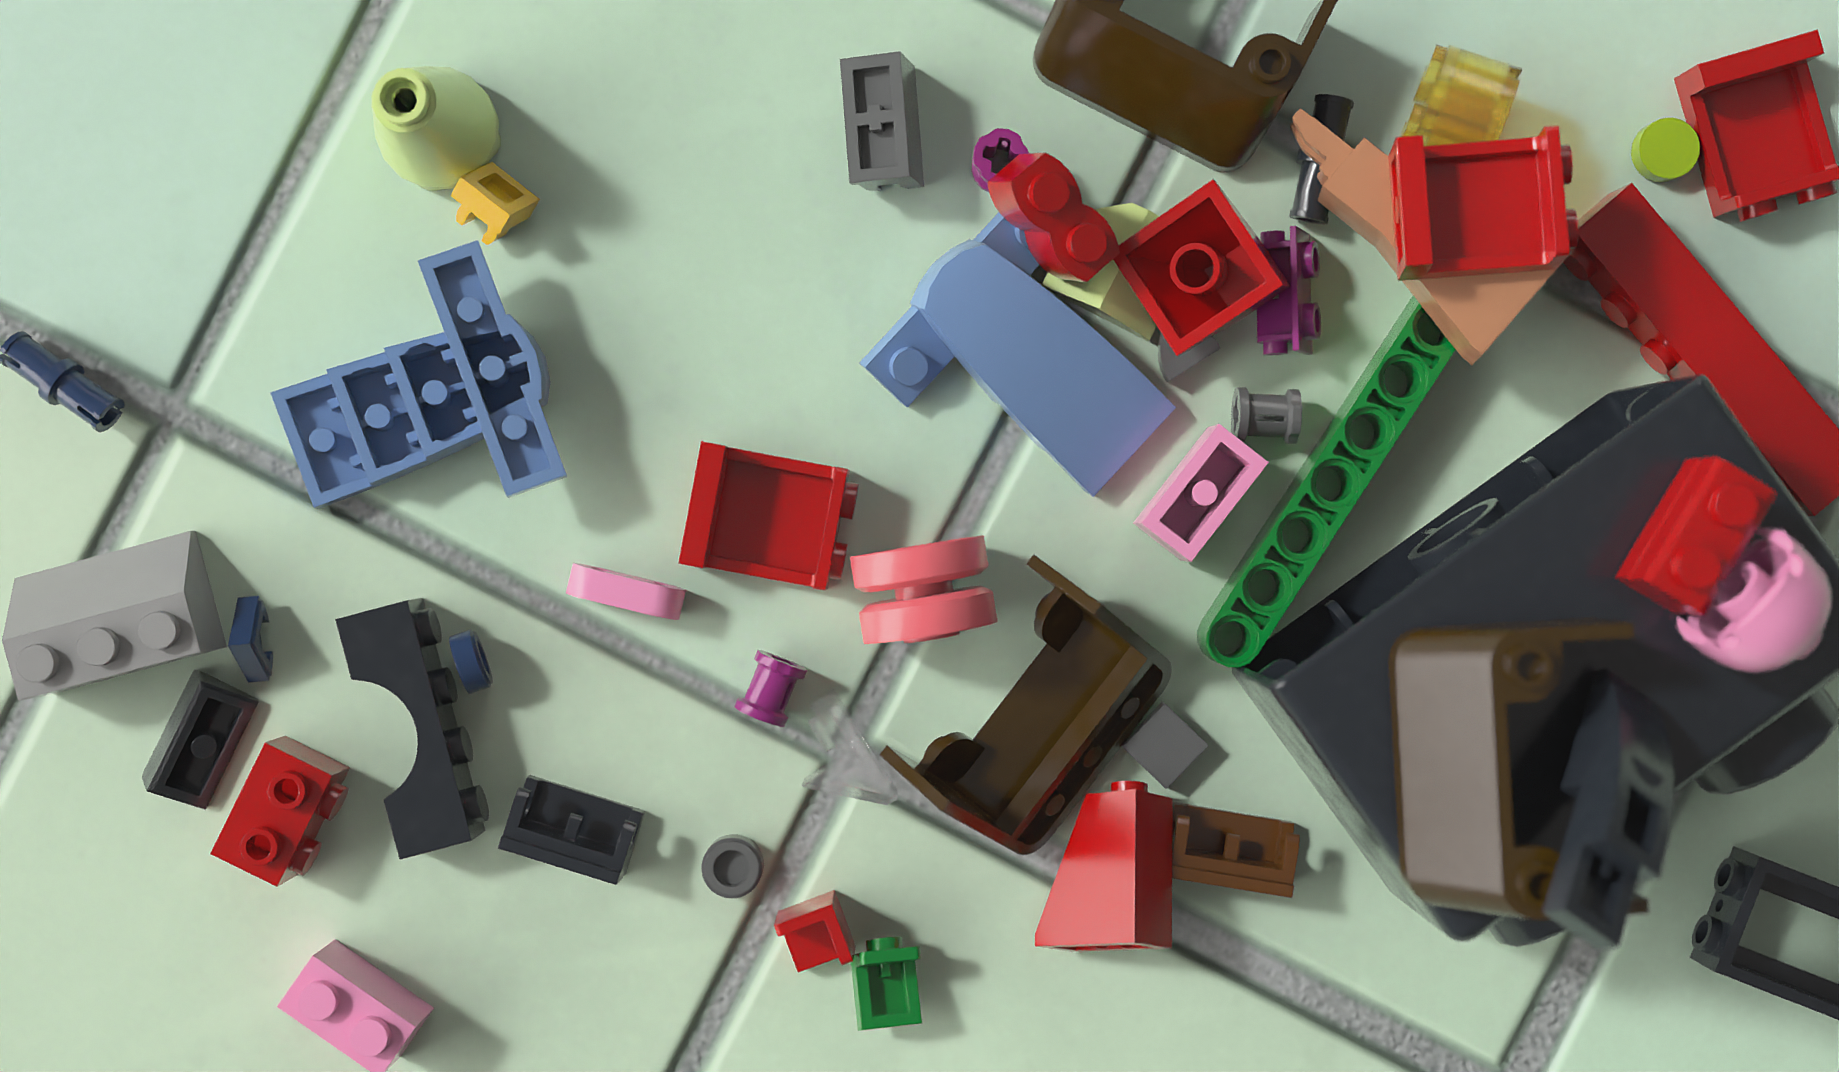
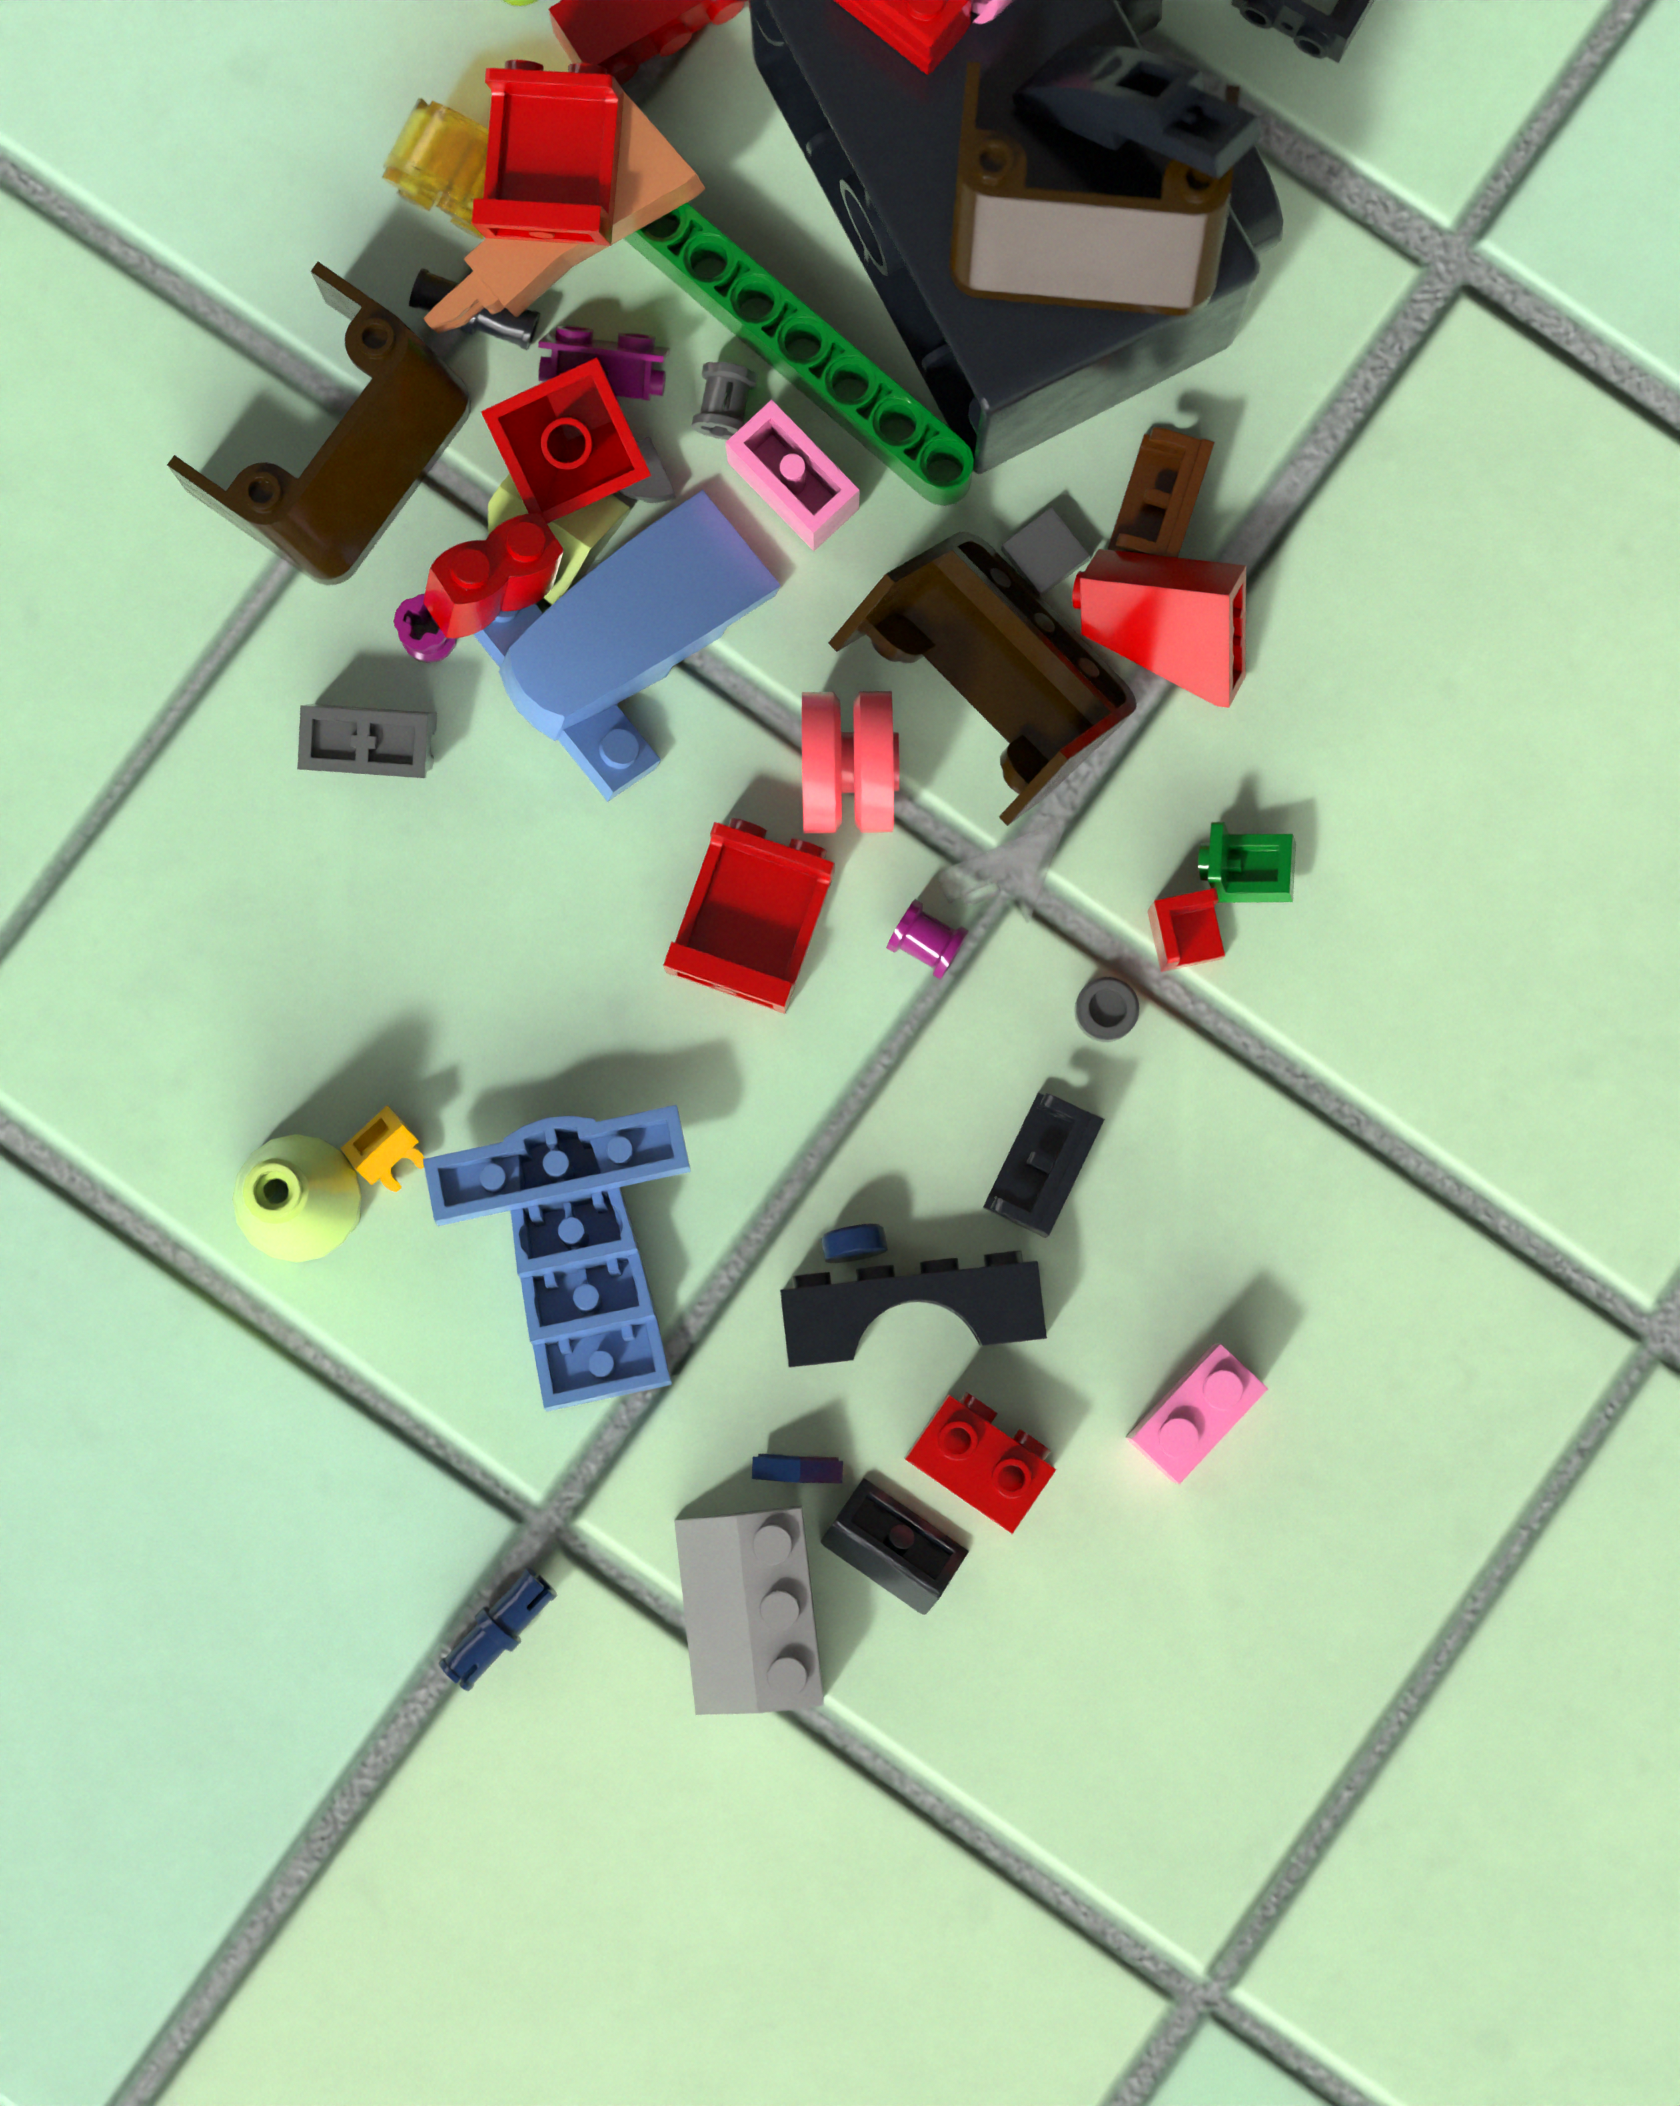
camera: 80 degrees left, 5 degrees down
bright pink beam [566,563,686,620] -> none

